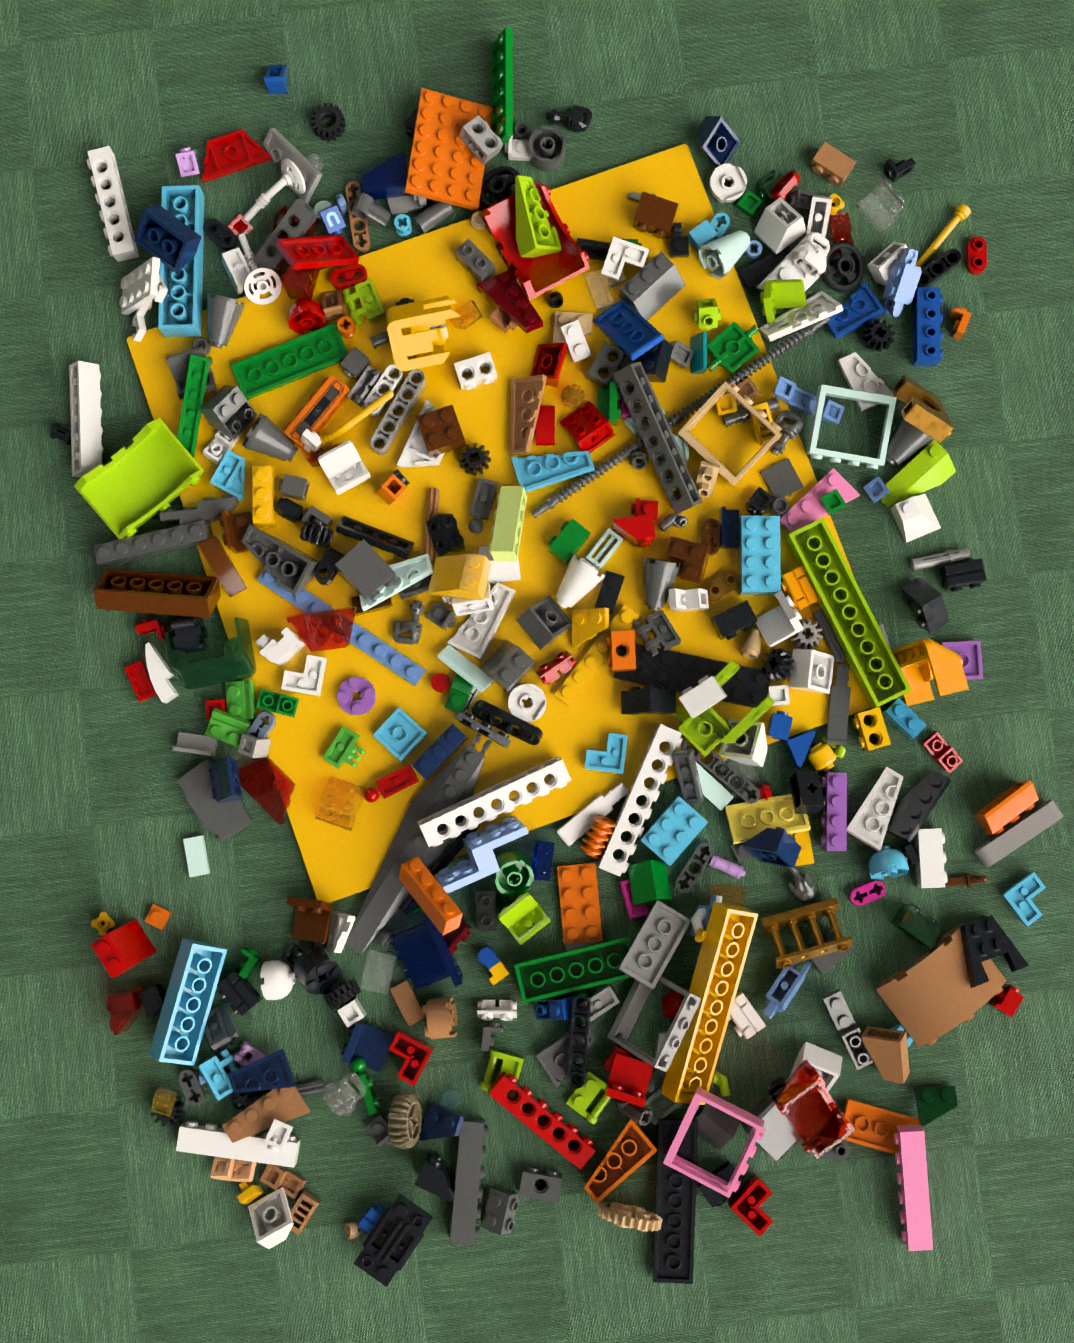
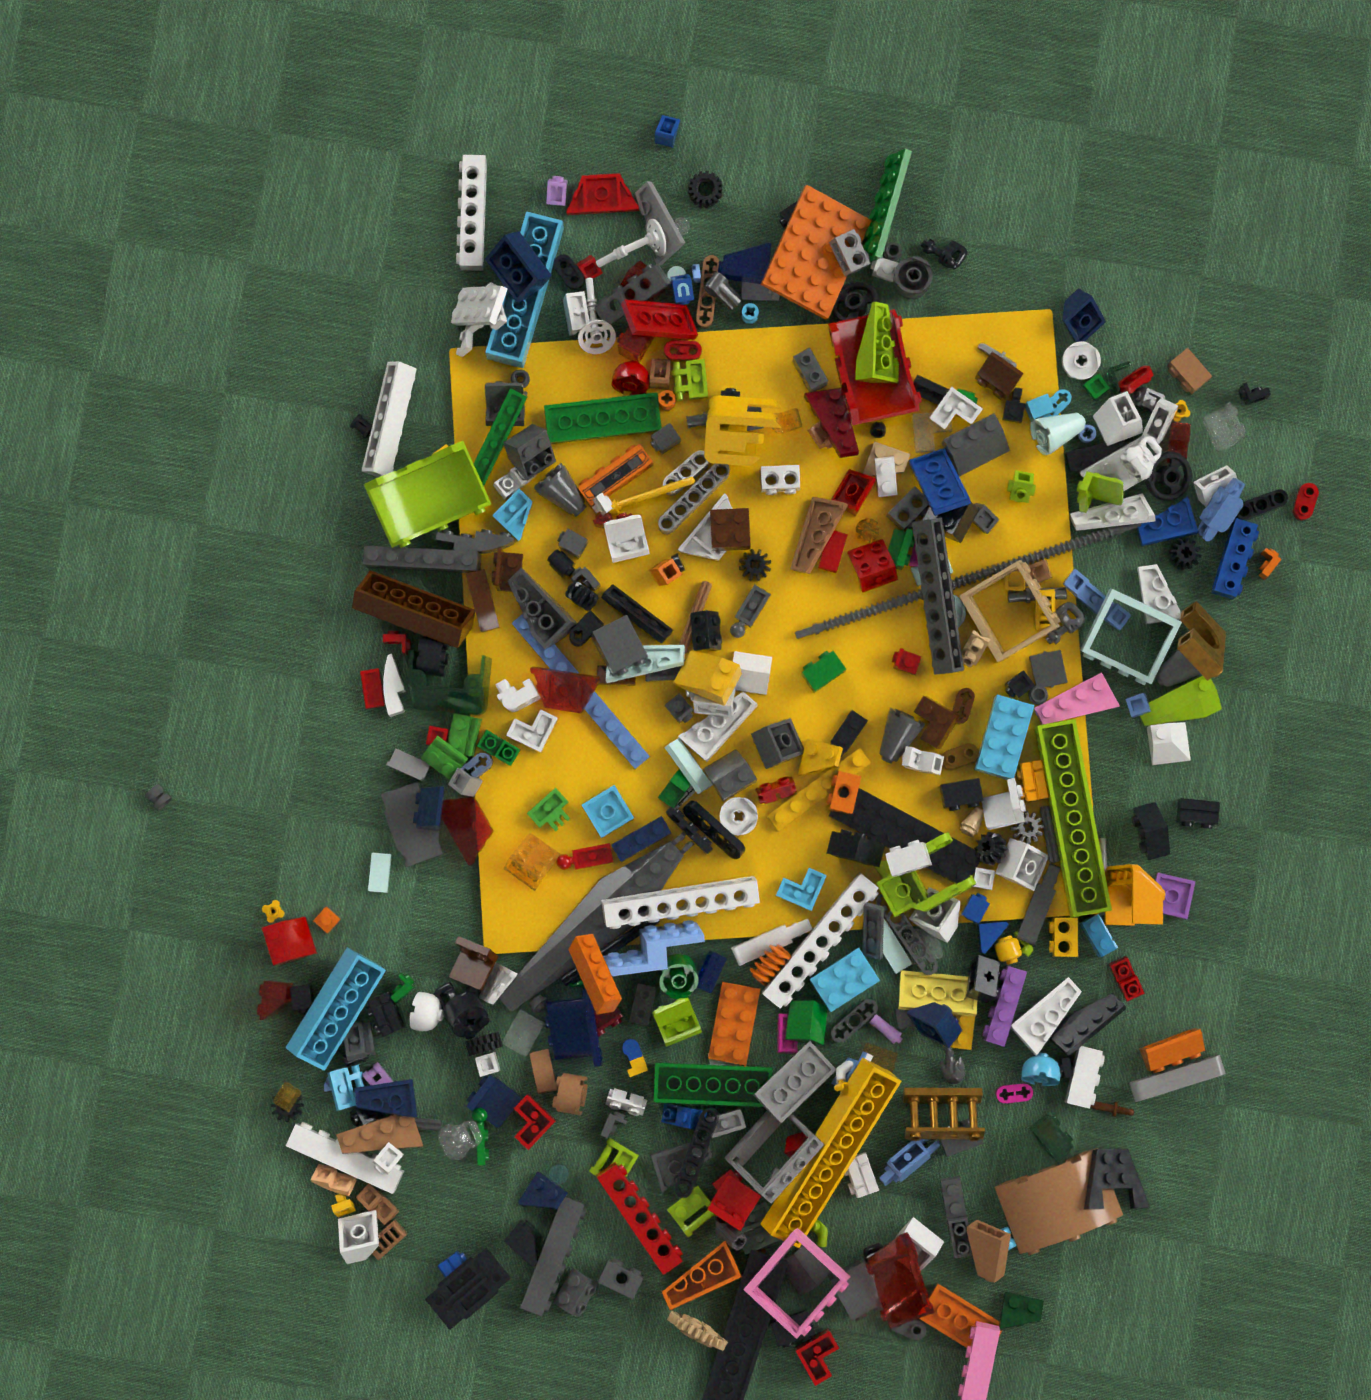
camera: 15 degrees right, 0 degrees up
dark grey beam [178,1068,206,1106] -> none
dark grey cone [207,293,245,348] -> none
yellow arch [252,466,276,528] -> none
medium lavender plate [337,677,376,715] -> none
tan hinge [345,1222,361,1240] -> none
dark grey hinge [347,365,381,408] -> none
dark grey bracket [365,1113,391,1148] -> none
dark tan gear [387,1093,422,1149] -> none
dark grey piece [392,600,425,645] -> none
dark grey pin [413,201,454,234] -> none
red tile [431,673,451,693] -> none
tan plate [470,211,486,230] -> none
yellowish green brick [488,486,527,562] -> none
medium azure wing [511,451,595,493] -> none
white cone [556,553,606,609] -> none
light aqua tile [585,528,624,570] -> none
red slope [612,514,656,548] -> none
dark grey plate [630,451,649,470] -> none
dark grey plate [633,610,681,656] -> none
dark grey arm [658,514,687,532] -> none
teal slope [690,332,707,374] -> none
green plate [707,321,759,375] -> none
panel [719,507,740,549] -> none
red plate [758,782,773,800] -> none
green plate [819,488,846,516] -> none
light grey pin [910,547,970,571] -> none
yellow piece [915,203,971,268] -> none
red brick [990,984,1024,1017] -> none
medium azure plate [1001,872,1046,927] -> none

